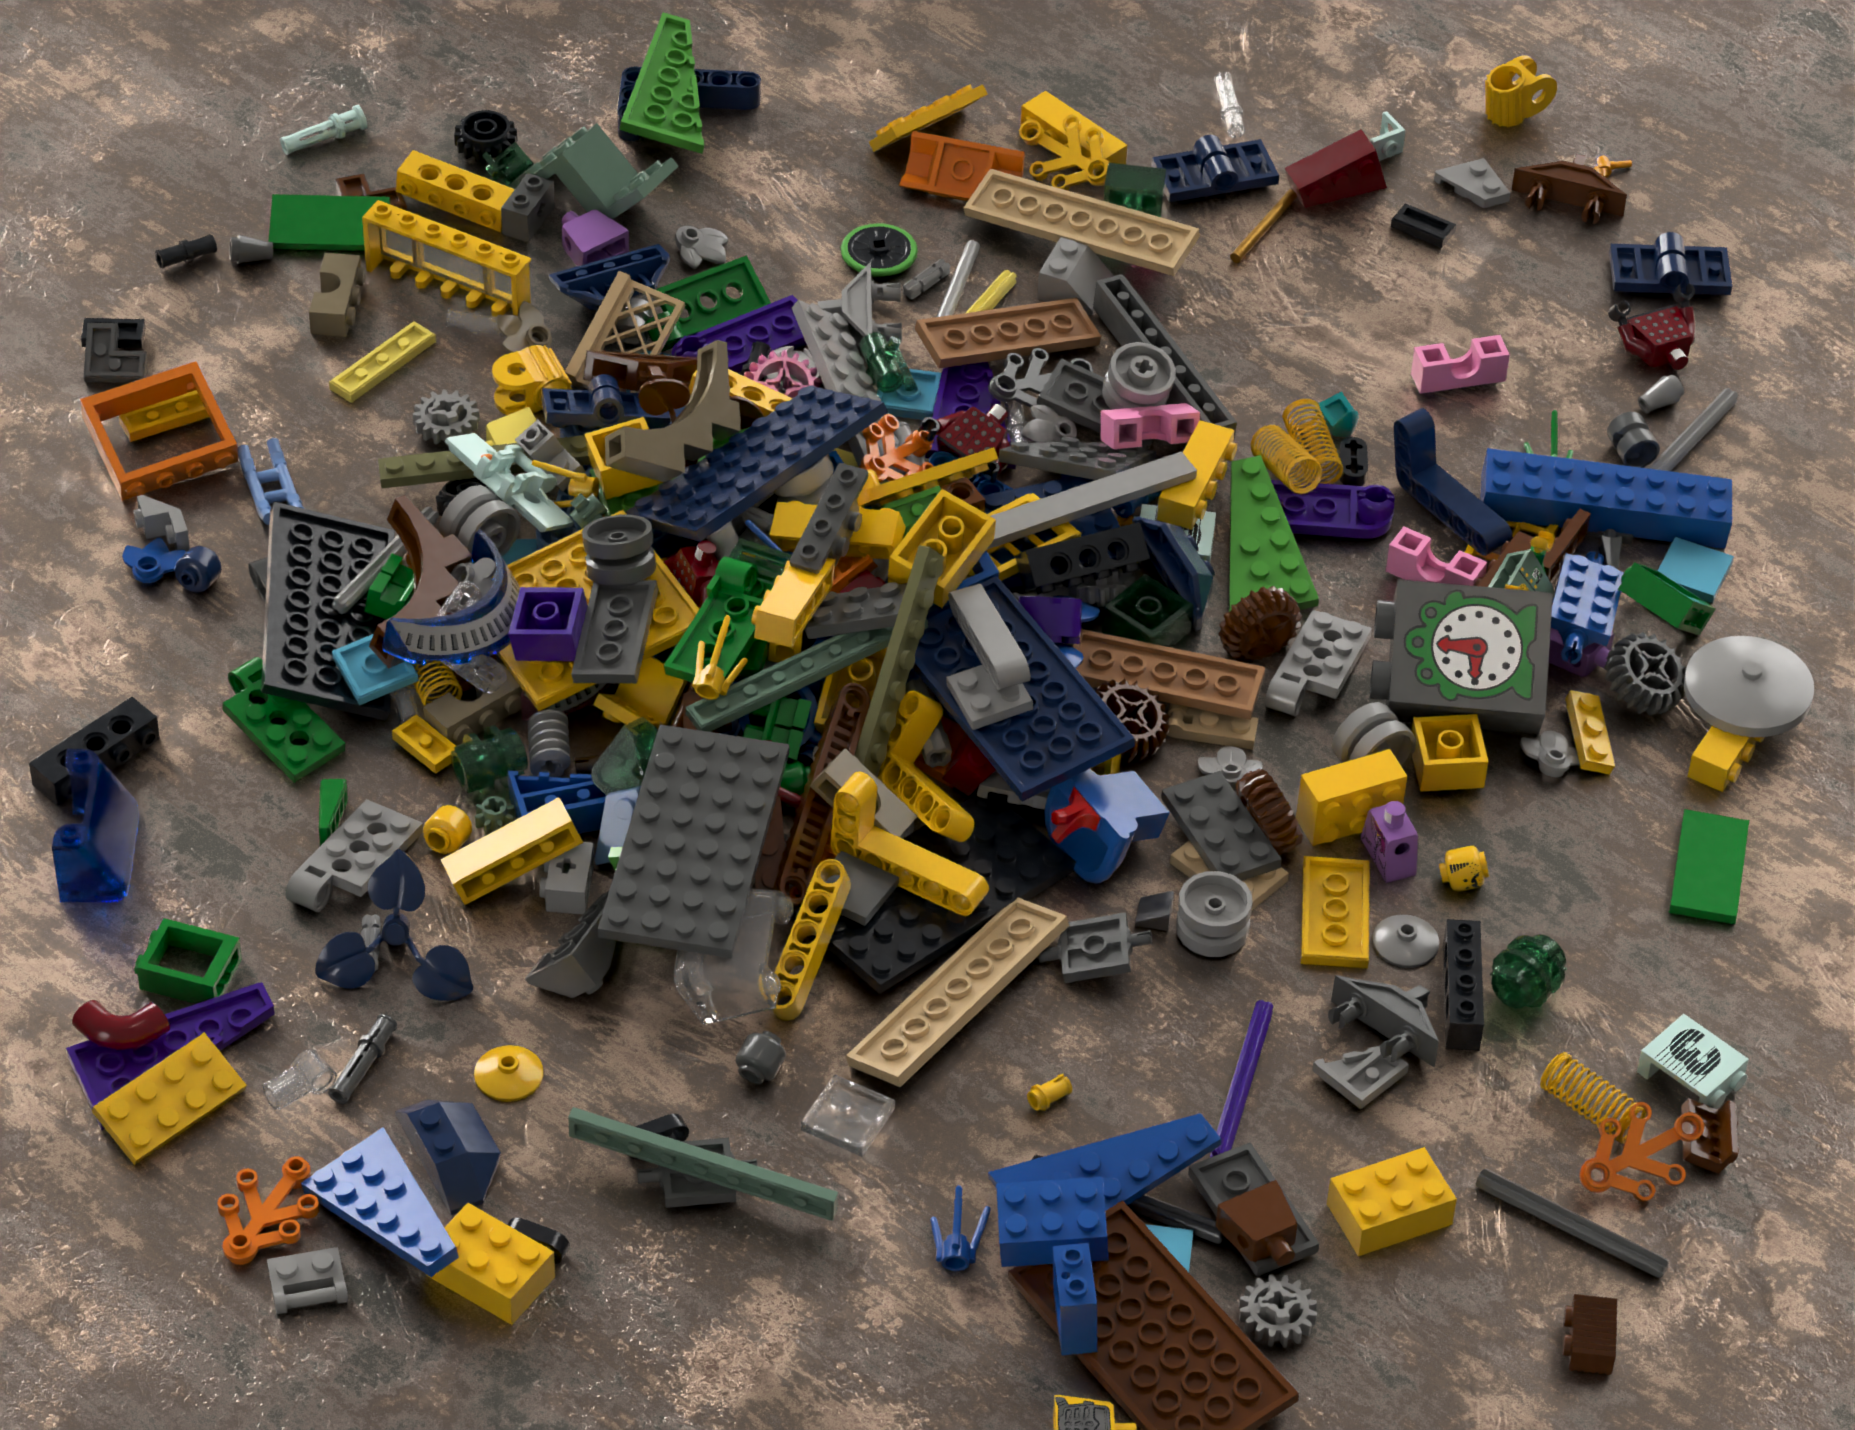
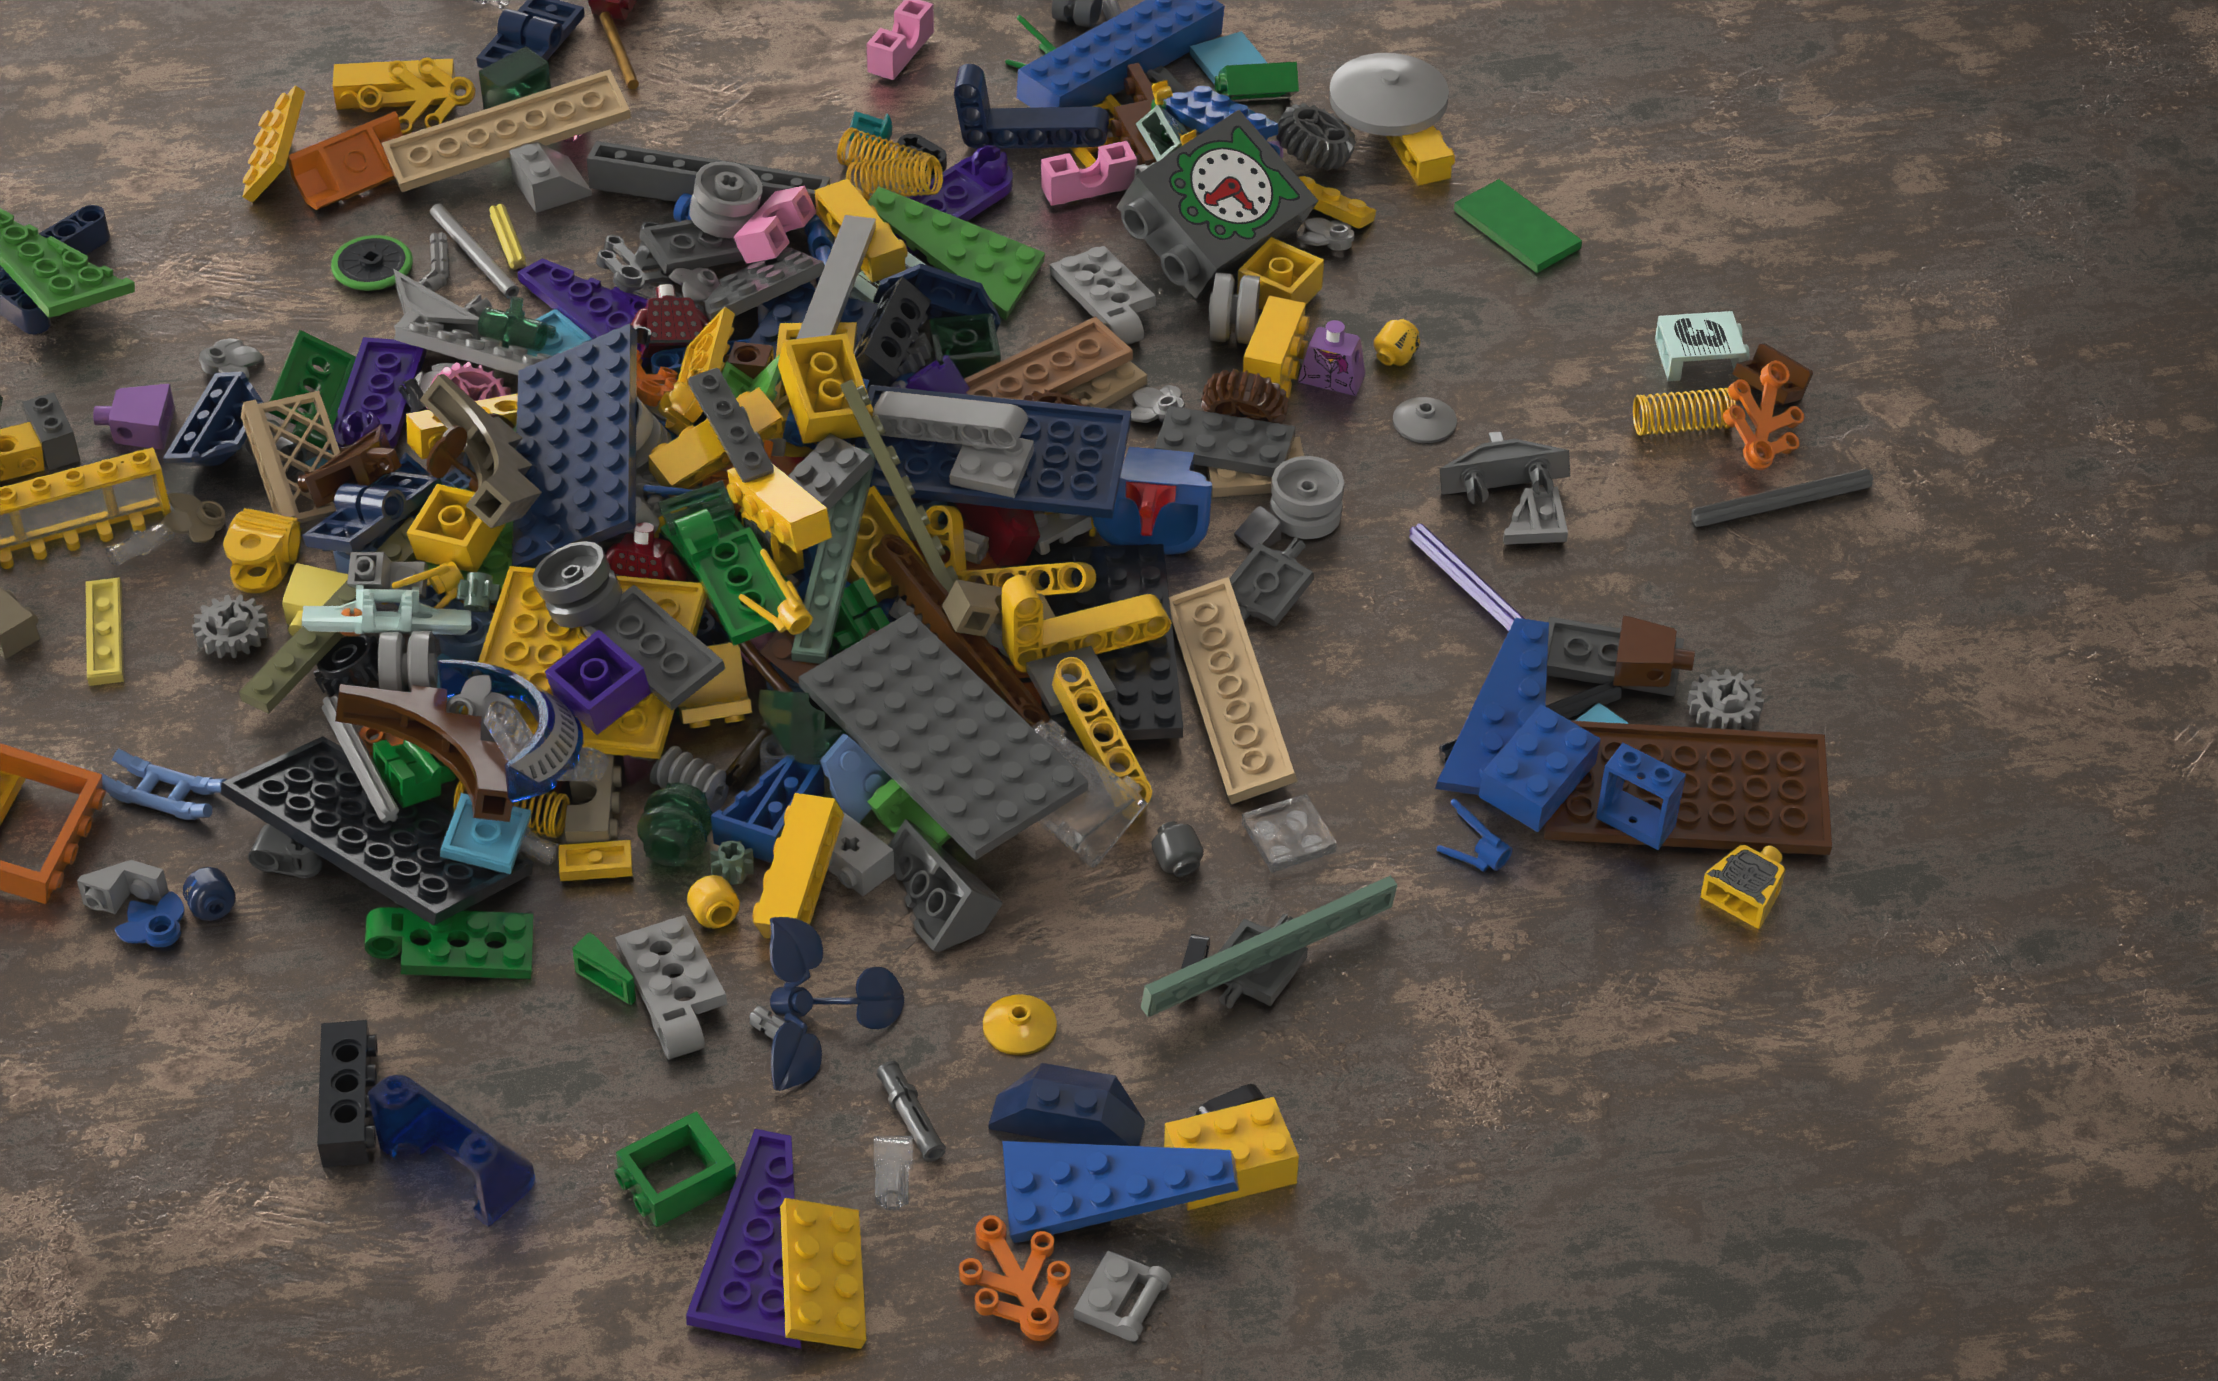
camera: 50 degrees left, 0 degrees up
dark red cylinder [72,1000,170,1050] -> none
sand green bracket [525,123,679,219] -> none
medium nougat plate [915,298,1102,368] -> none
yellow pin [1027,1074,1073,1111] -> none
reddish brown gear [1218,586,1303,663] -> none
yellow tile [1301,856,1370,969] -> none
yellow brick [1327,1147,1457,1256] -> none
black brick [1443,919,1484,1051] -> none
clear green piece [1490,934,1567,1009] -> none
reddish brown brick [1562,1294,1618,1375] -> none

